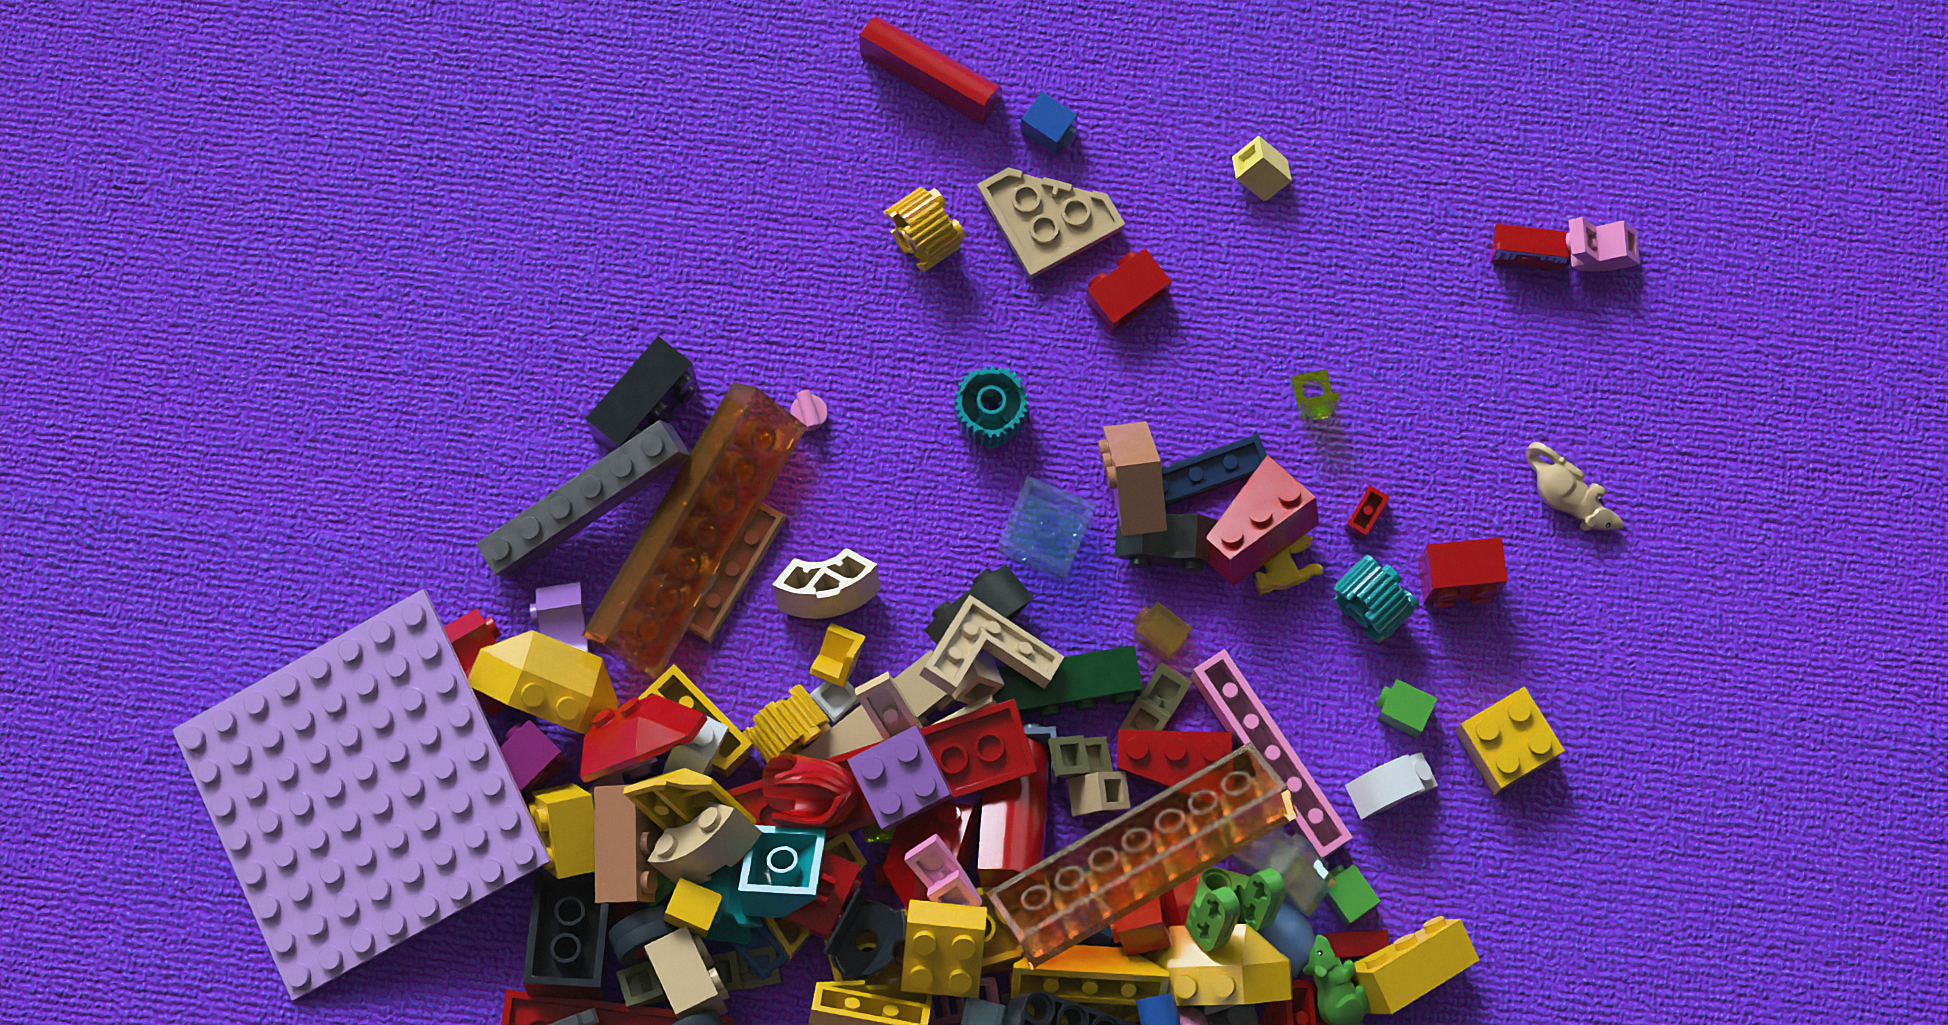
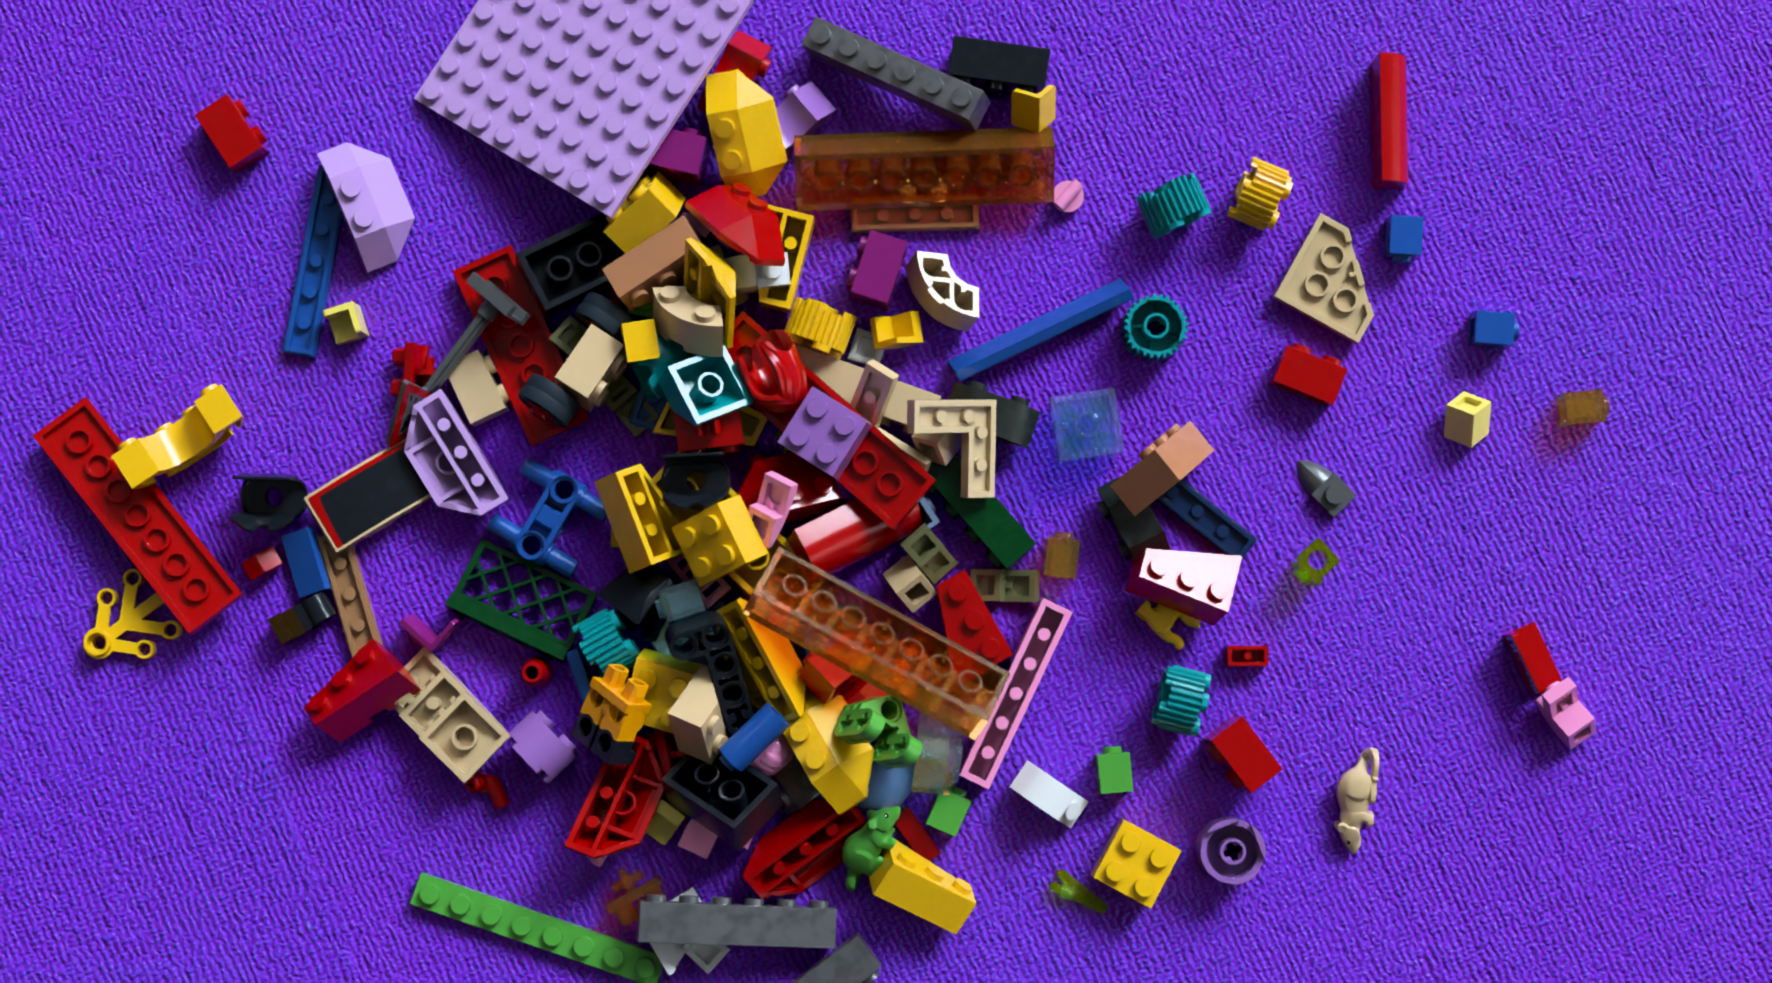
camera: 60 degrees right, 10 degrees up
none -> magenta brick [847,230,908,311]
none -> blue tile [948,278,1133,381]
none -> yellow panel [1011,84,1056,133]
none -> clear neon green piece [1049,869,1108,914]
none -> teal brick [1136,172,1212,239]
none -> medium lavender brick [1196,816,1266,885]
none -> dark grey plate [1297,460,1357,518]
none -> blue brick [1468,310,1519,349]
none -> clear yellow brick [1556,389,1610,428]

